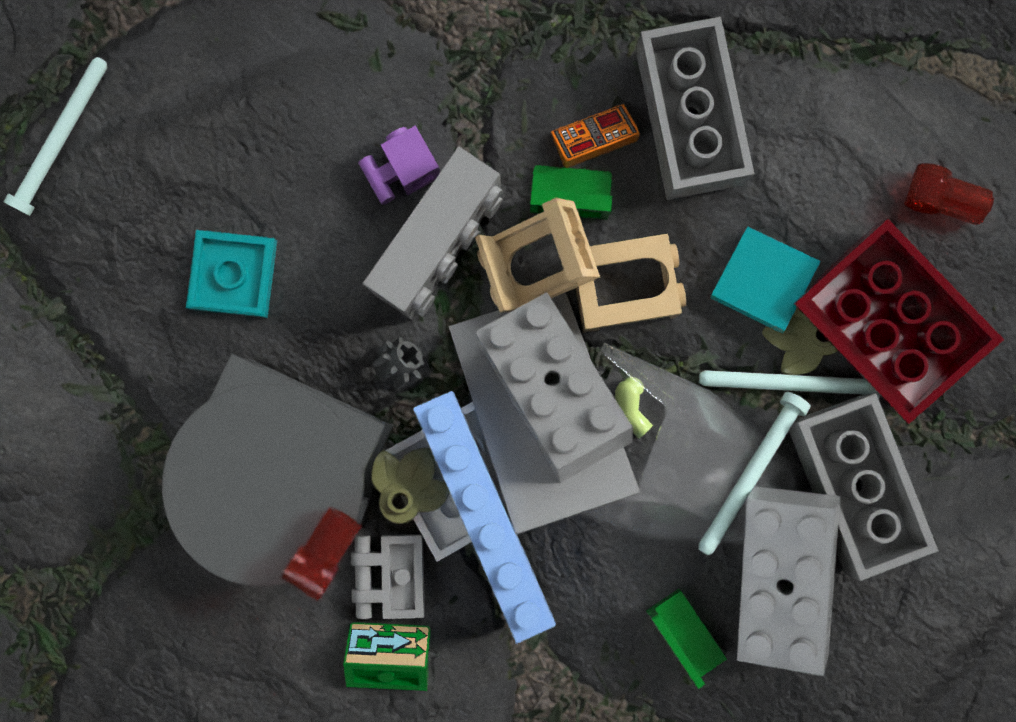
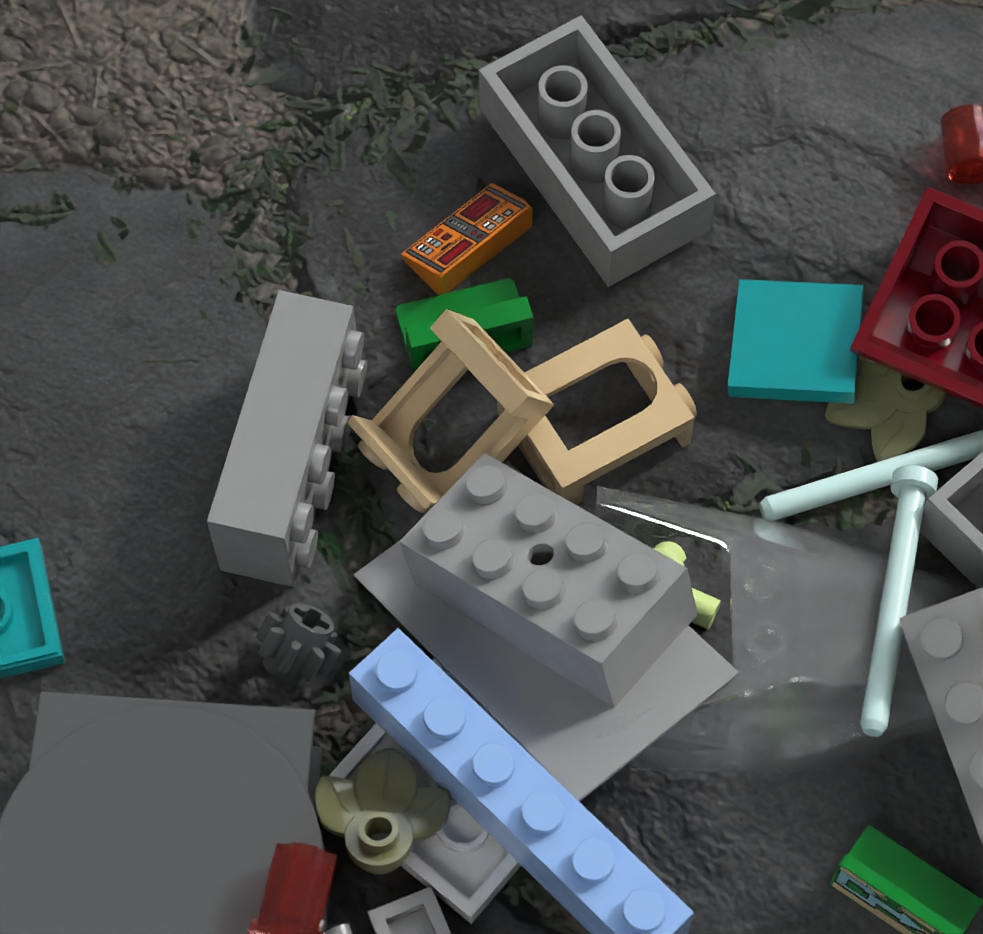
camera: 25 degrees left, 20 degrees down
medium lavender brick [358,125,440,205] -> none

